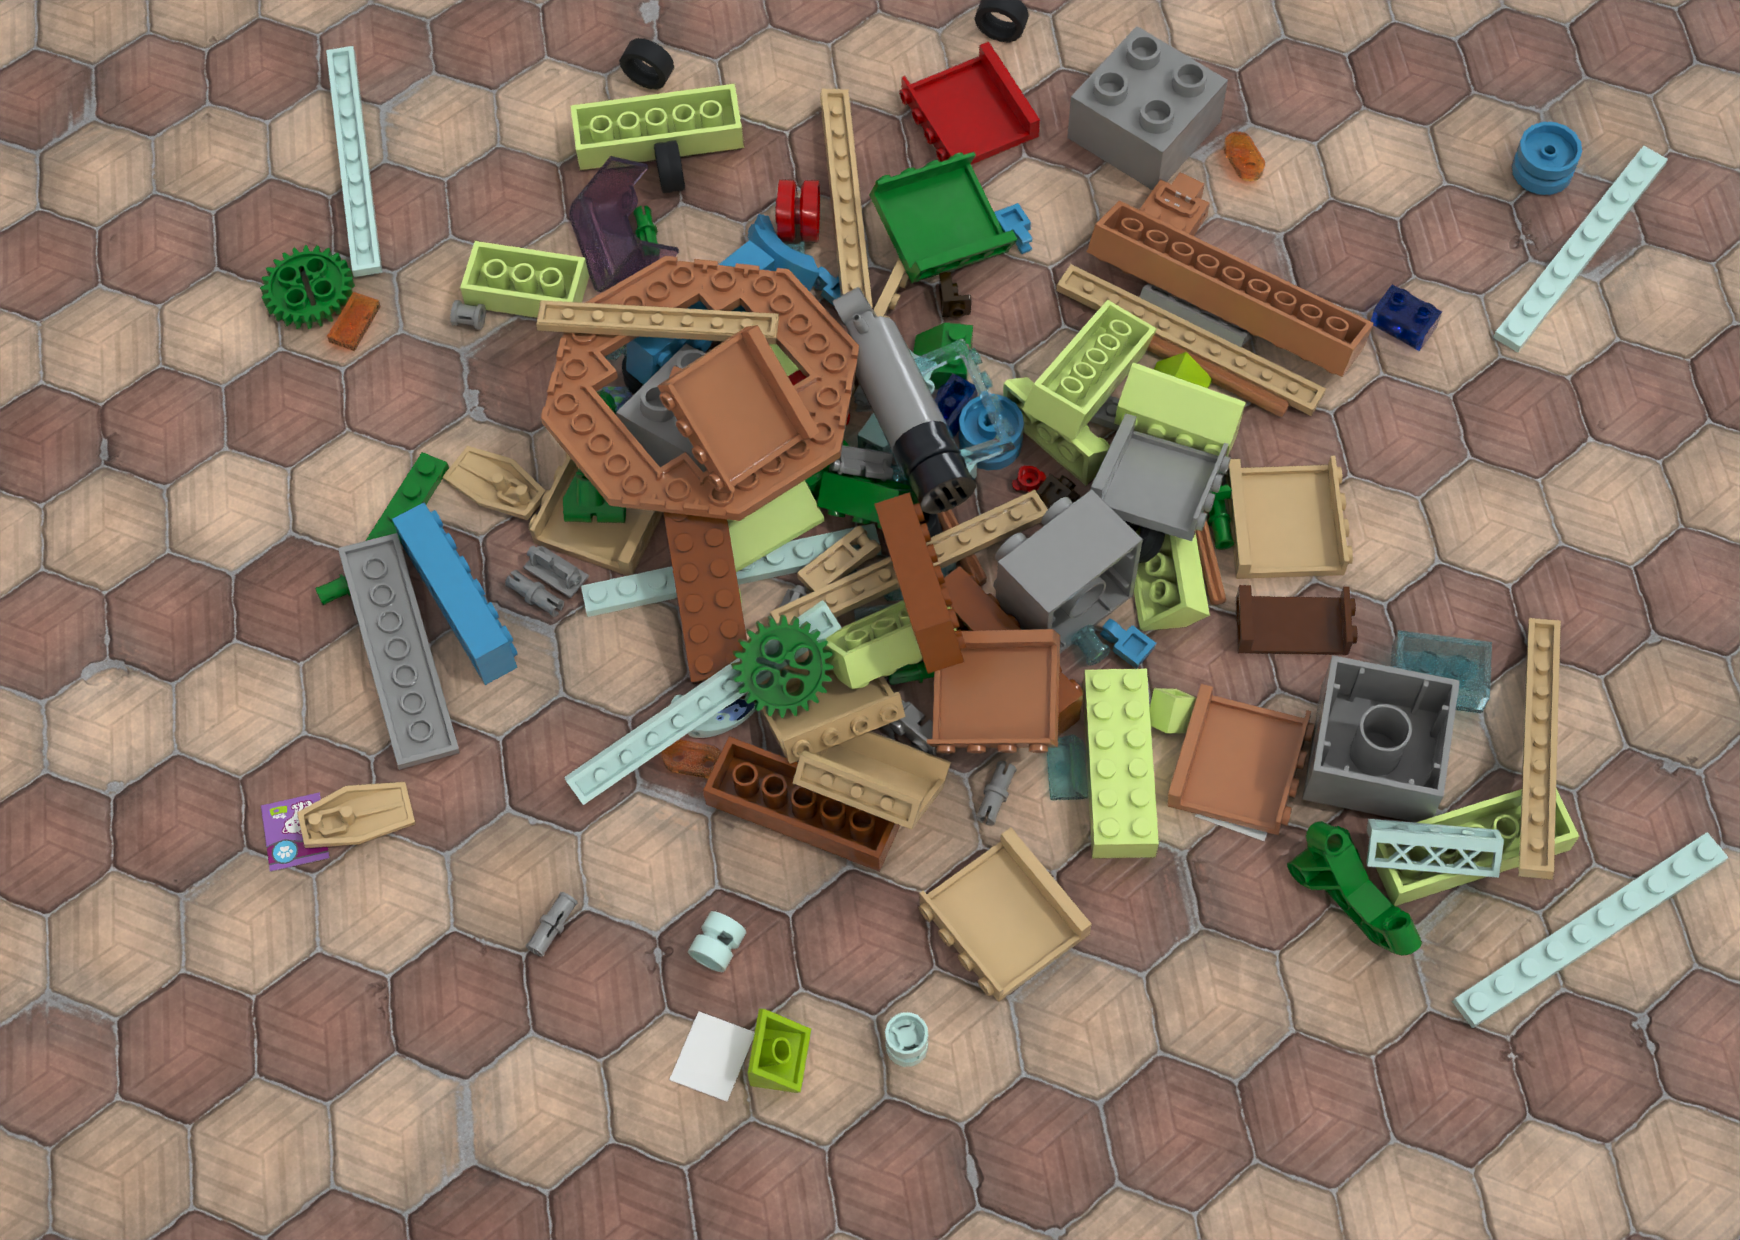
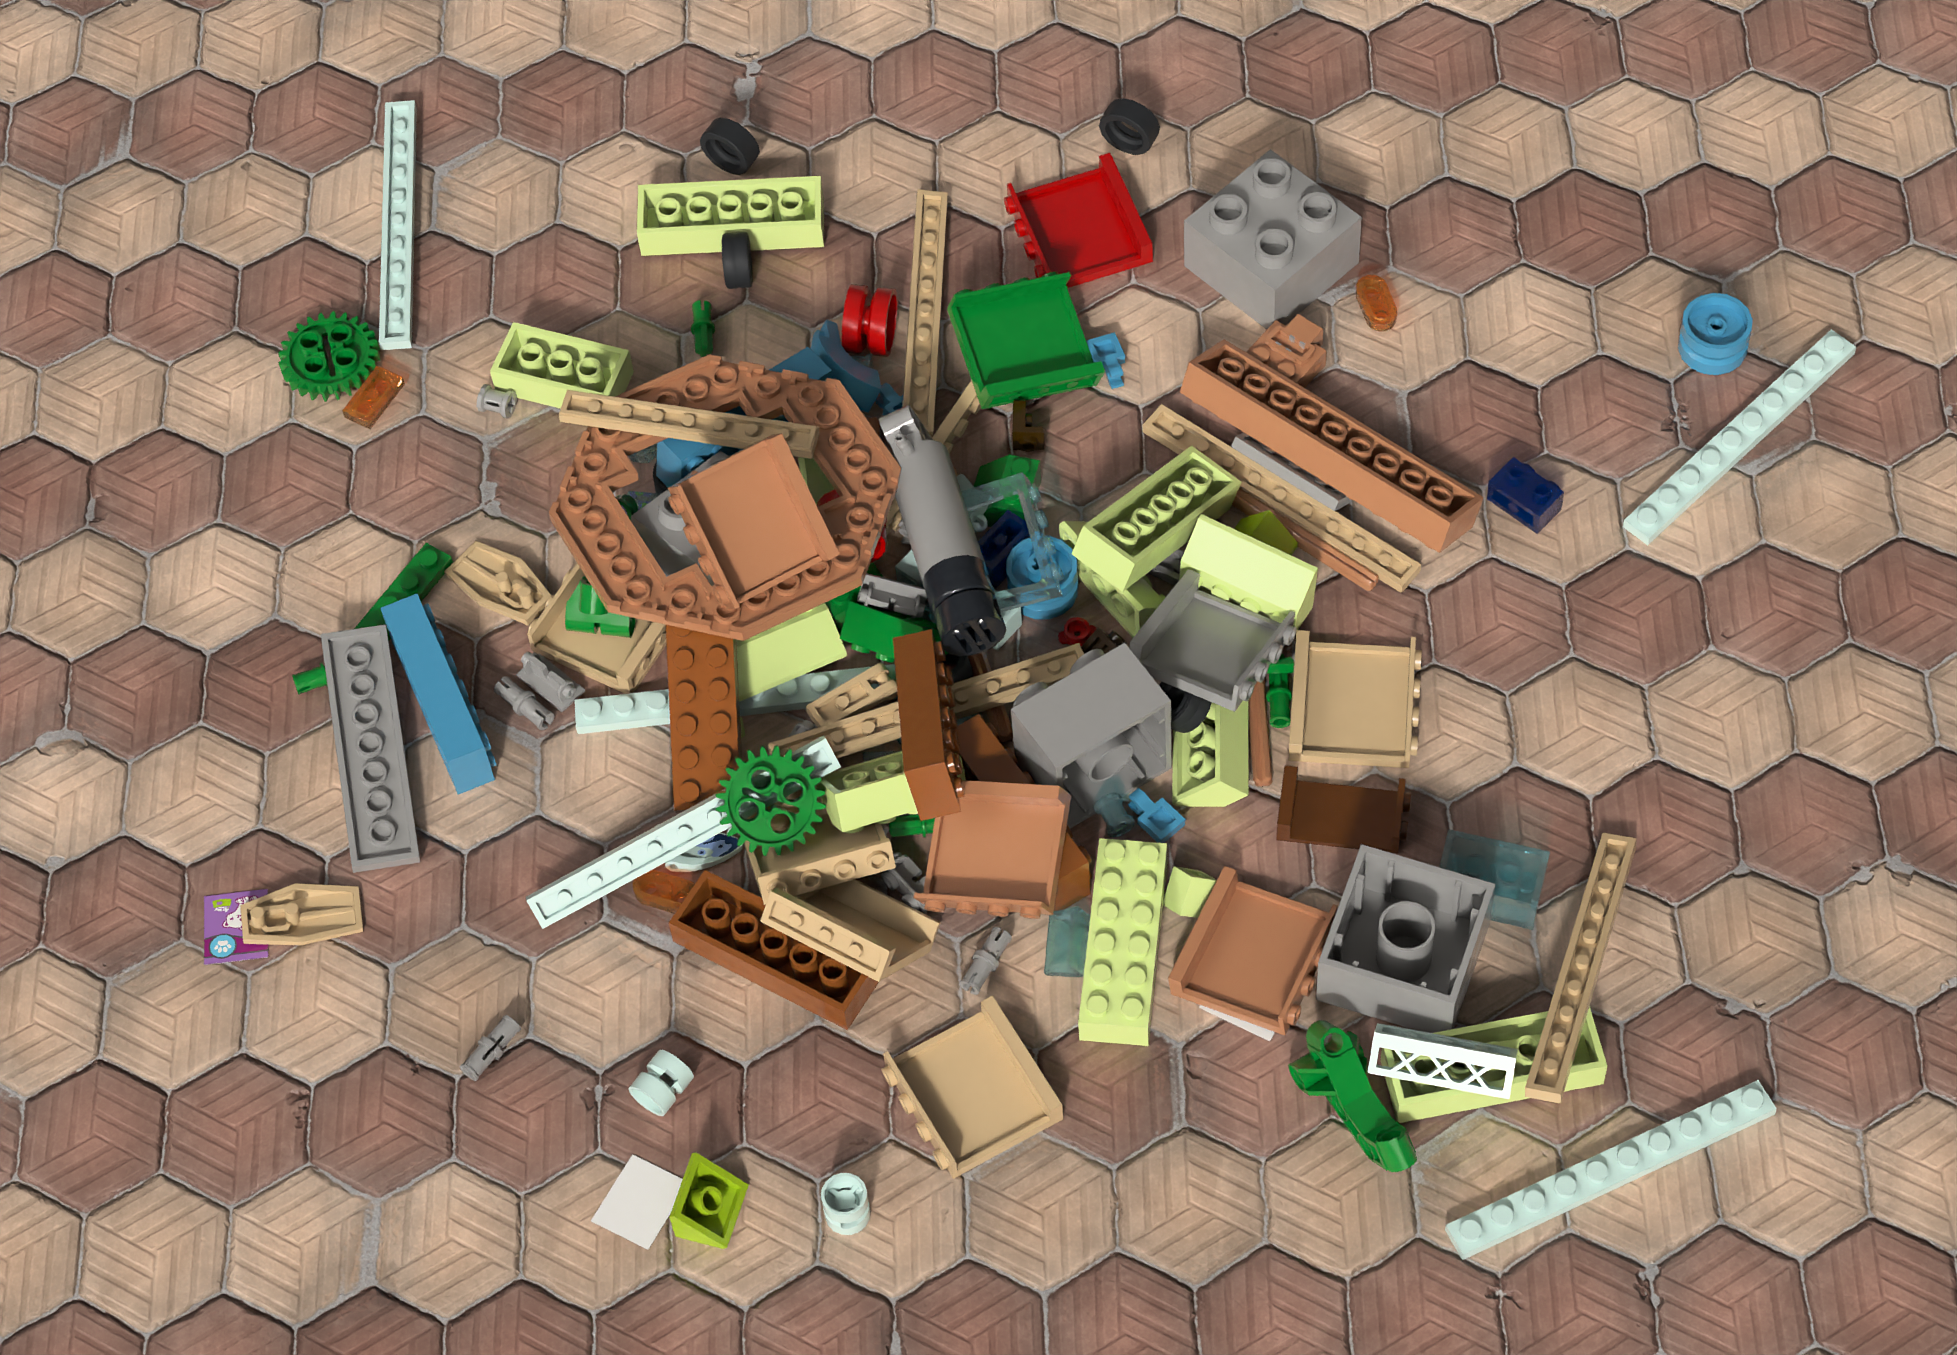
camera: 10 degrees right, 5 degrees down
clear purple windscreen [569,156,679,292] -> none

